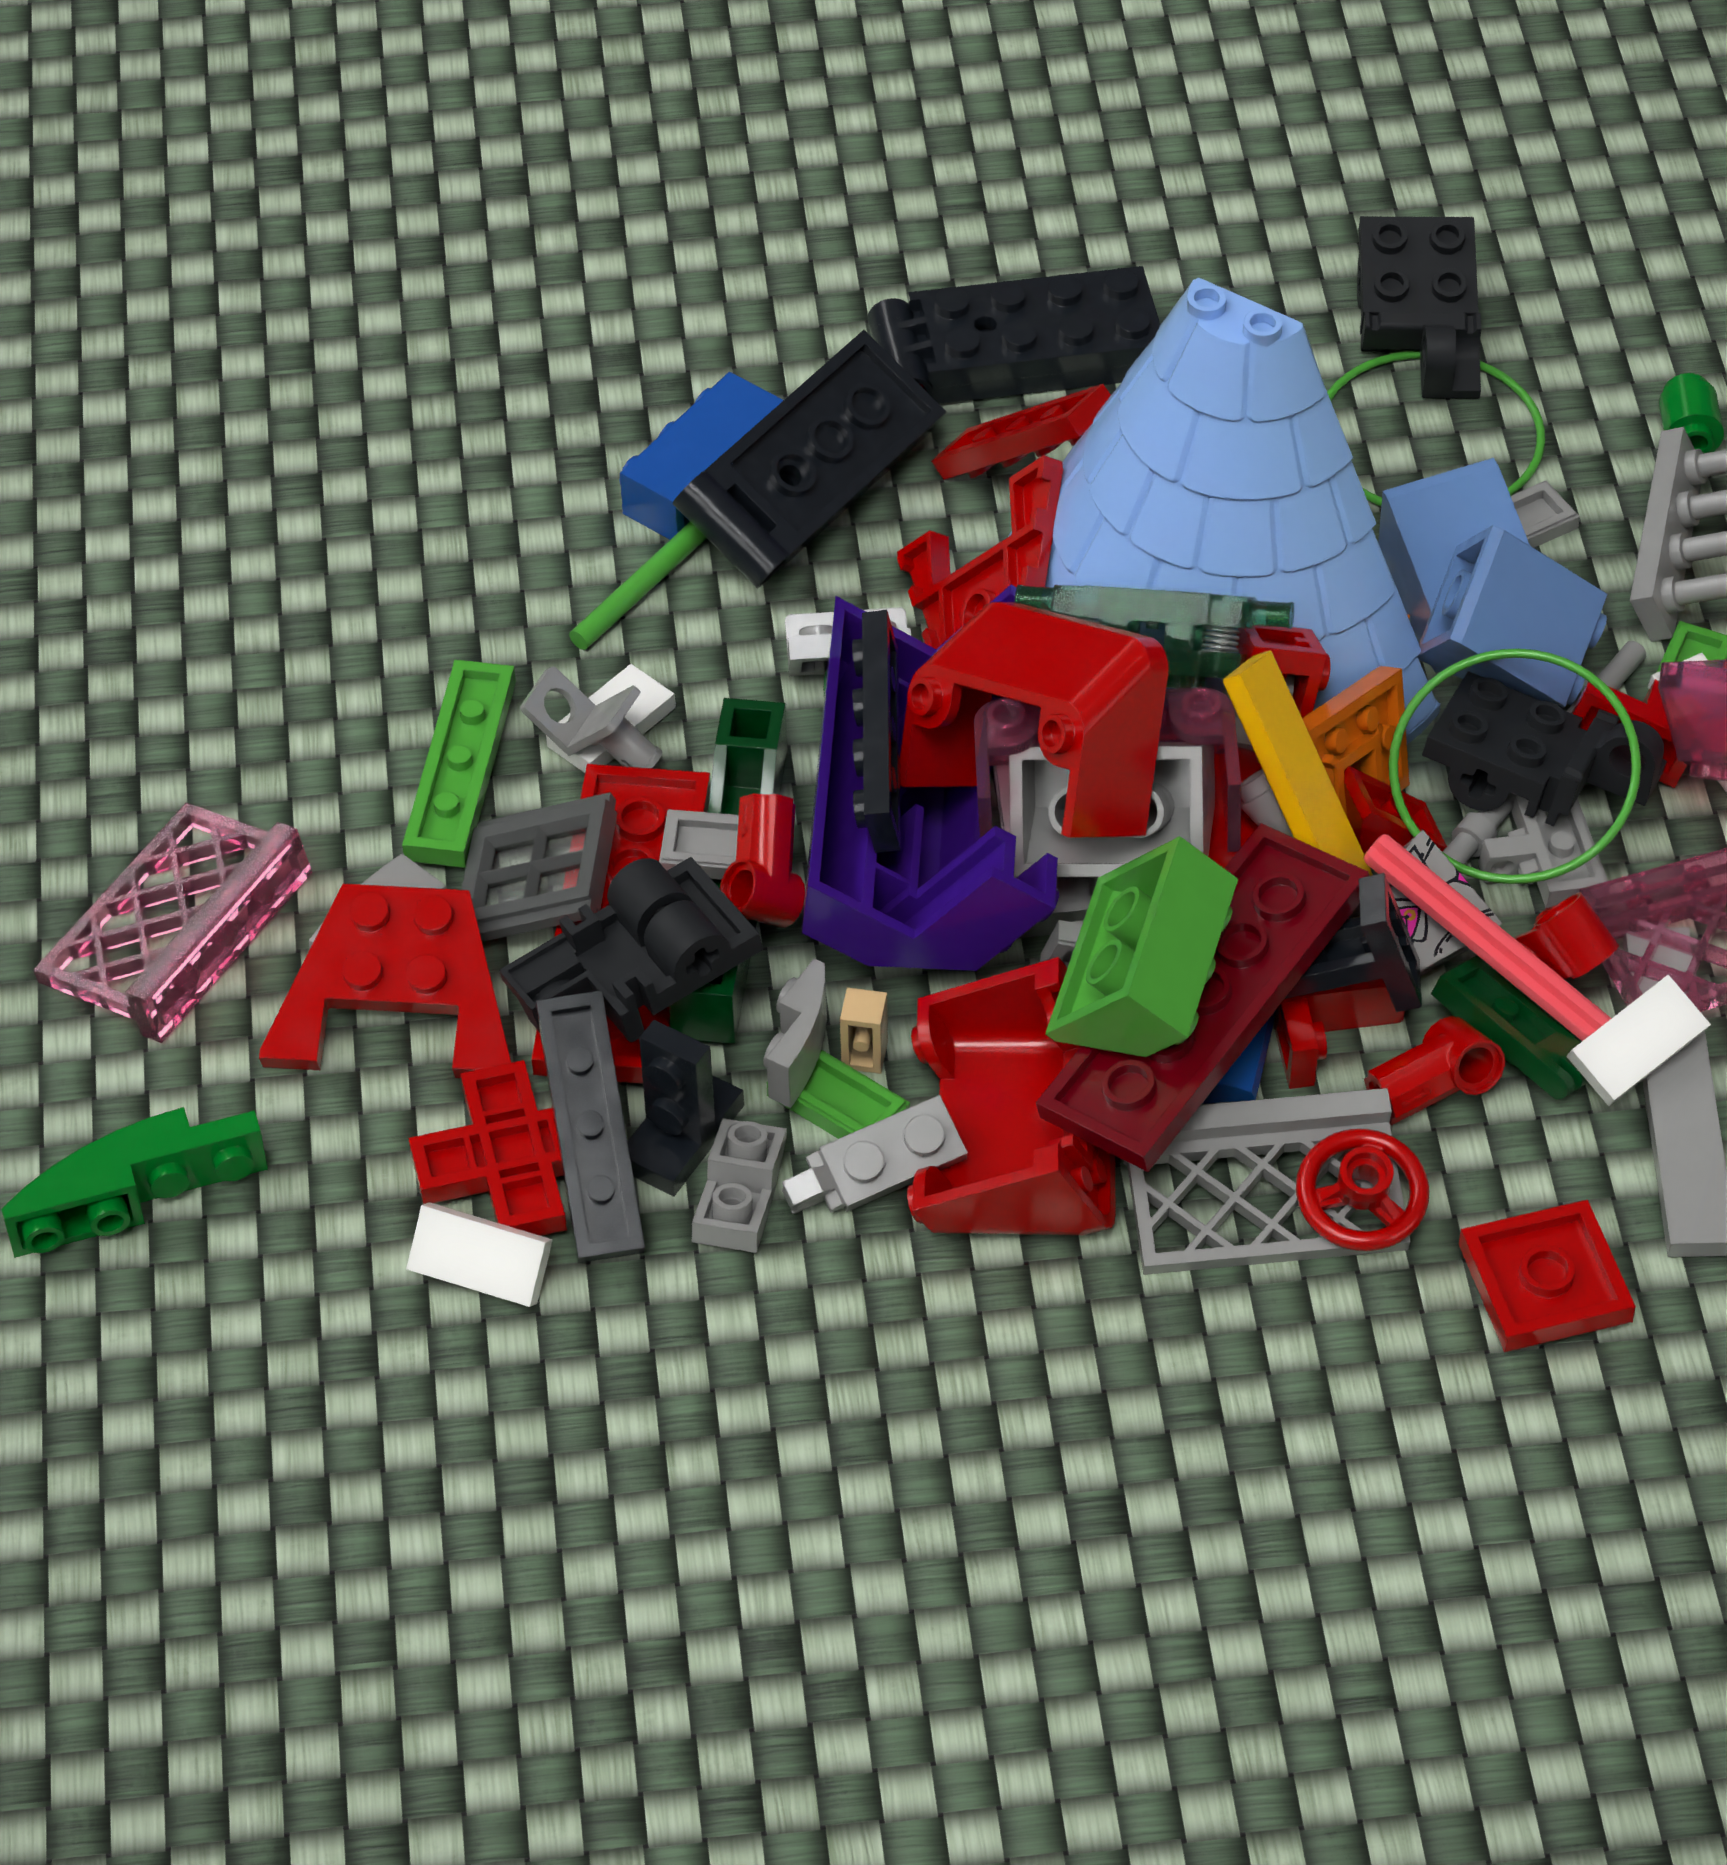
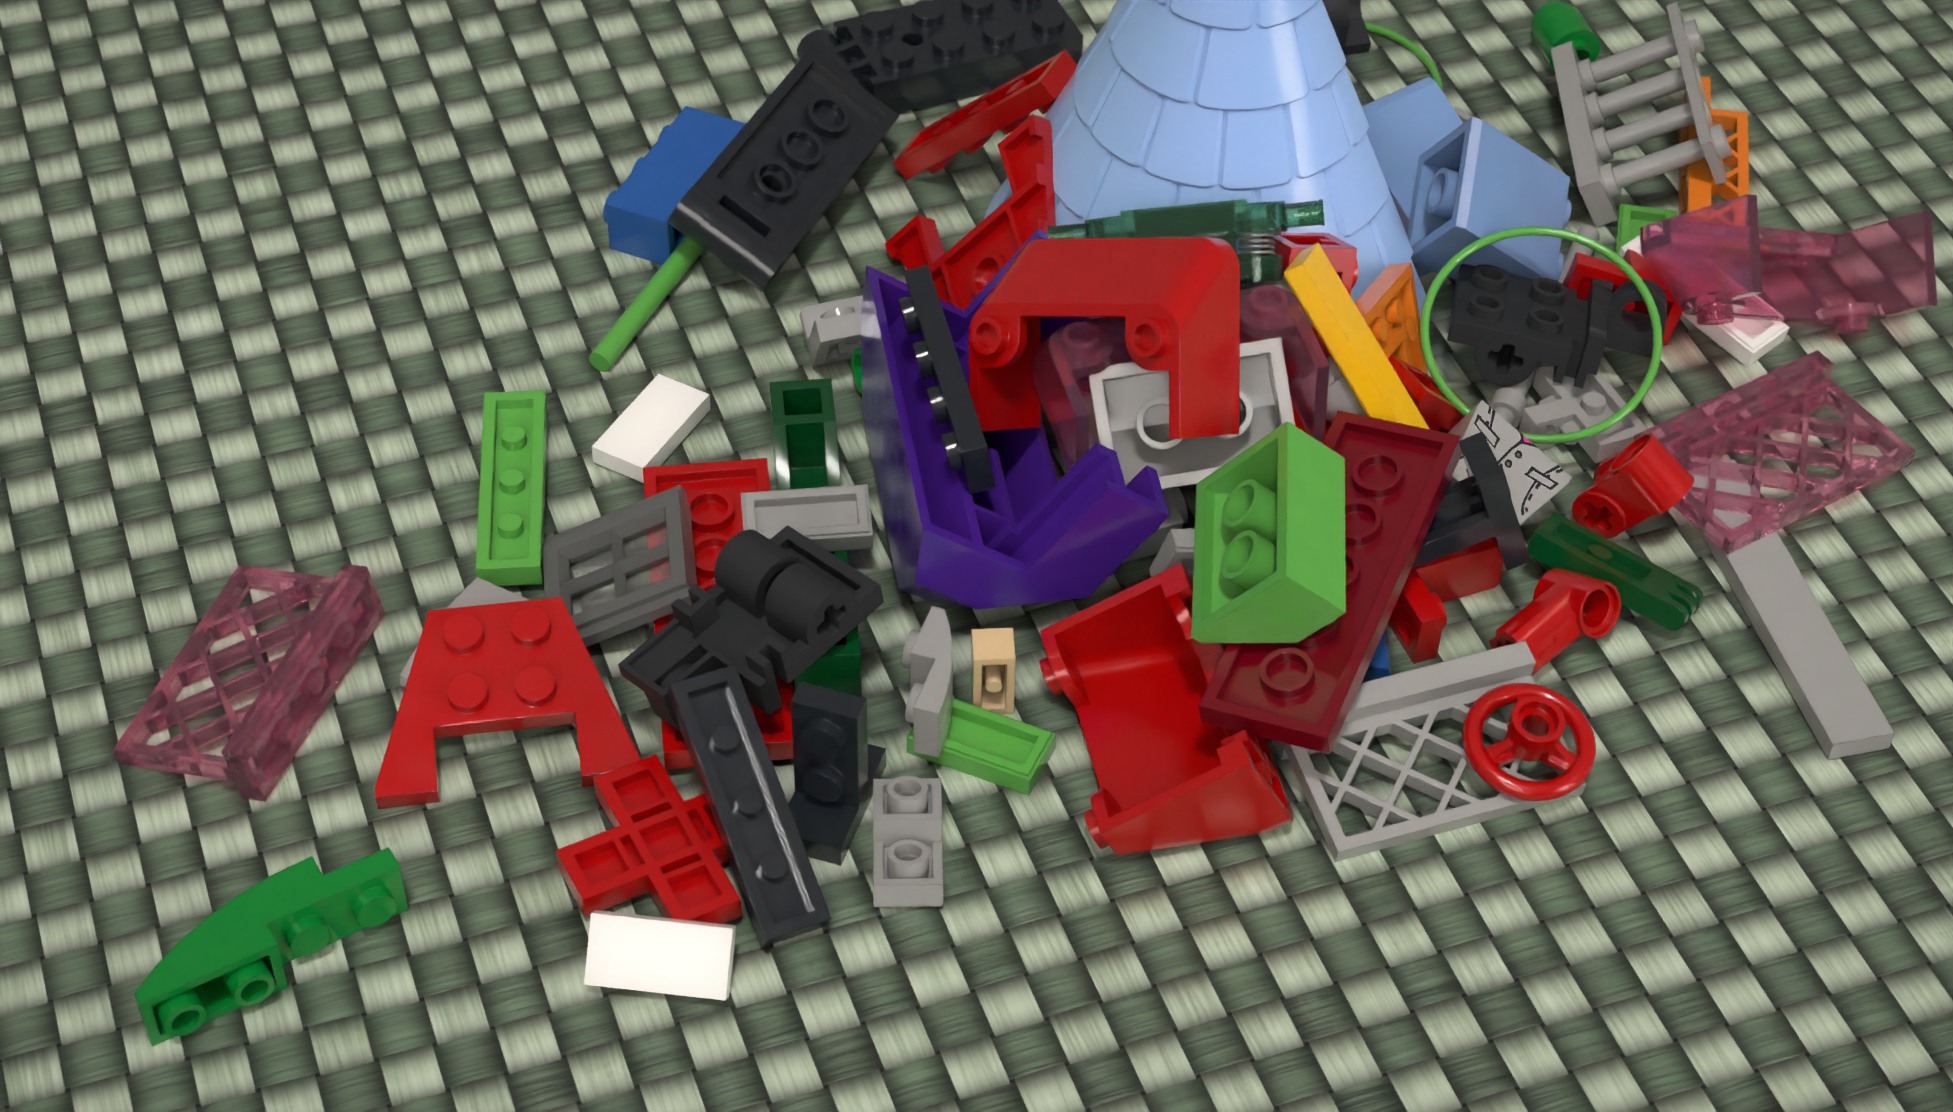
camera: 15 degrees left, 5 degrees down
light grey bracket [520,666,663,768] -> none
red piece [720,793,805,928] -> none
light grey hinge [782,1095,968,1214] -> none
coral axle [1363,834,1612,1041] -> none
red plate [1459,1199,1636,1352] -> none
white tile [1566,975,1711,1106] -> none

